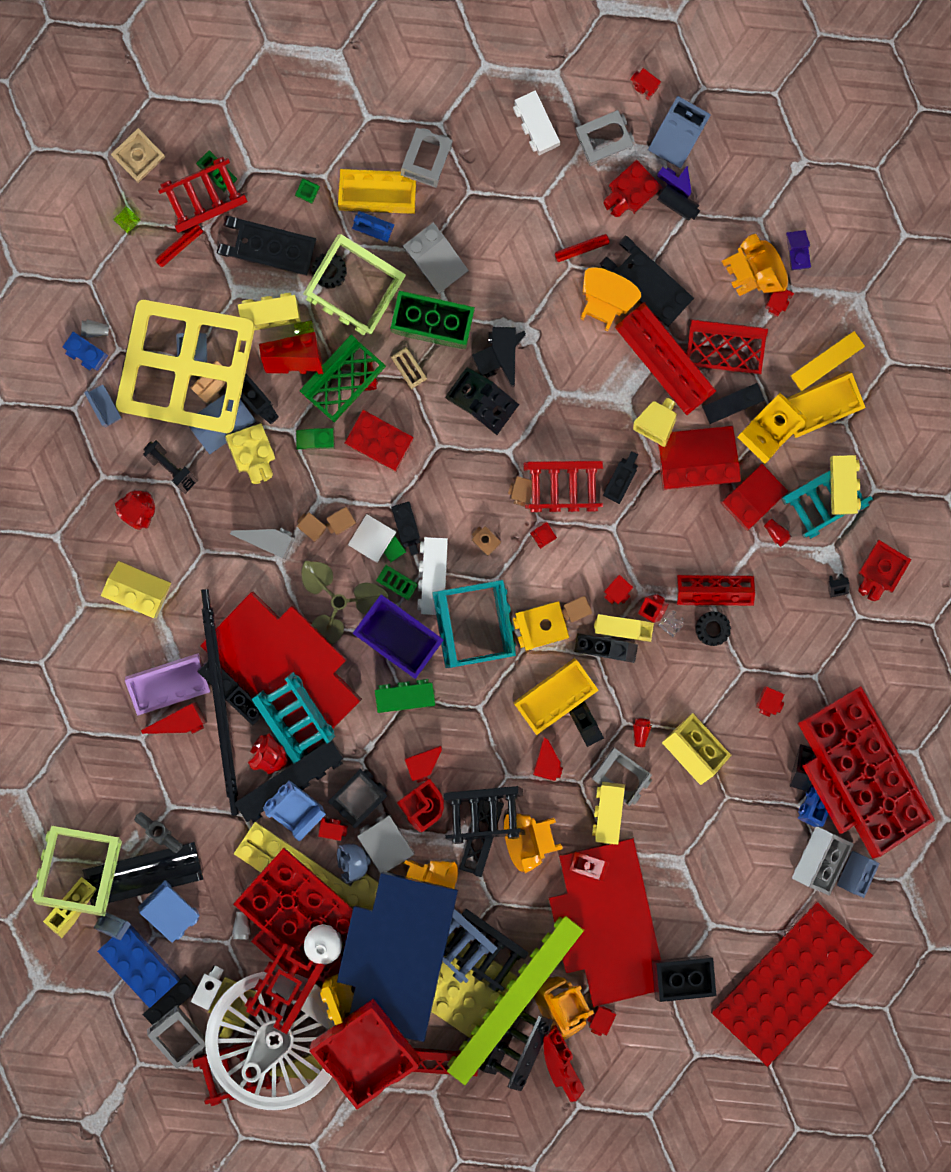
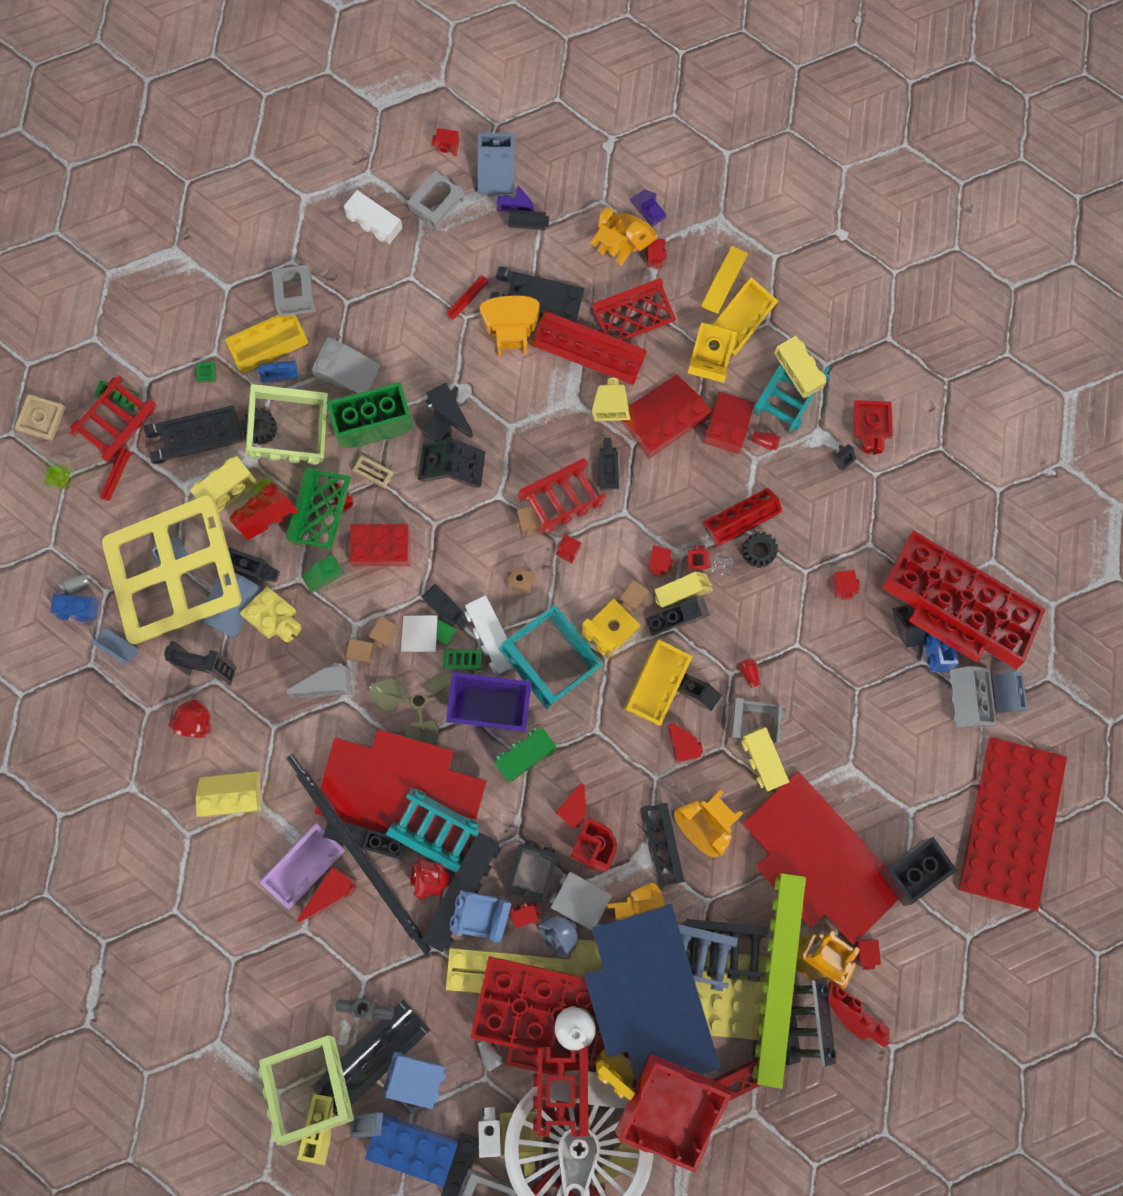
camera: 30 degrees left, 10 degrees down
light nougat brick [190,360,227,405] -> none
black fence [444,786,525,844] -> none
slope [570,852,609,881] -> none
red plate [604,160,663,217] -> none
light yellow slope [662,713,732,785] -> none
black slope [702,383,765,425] -> none

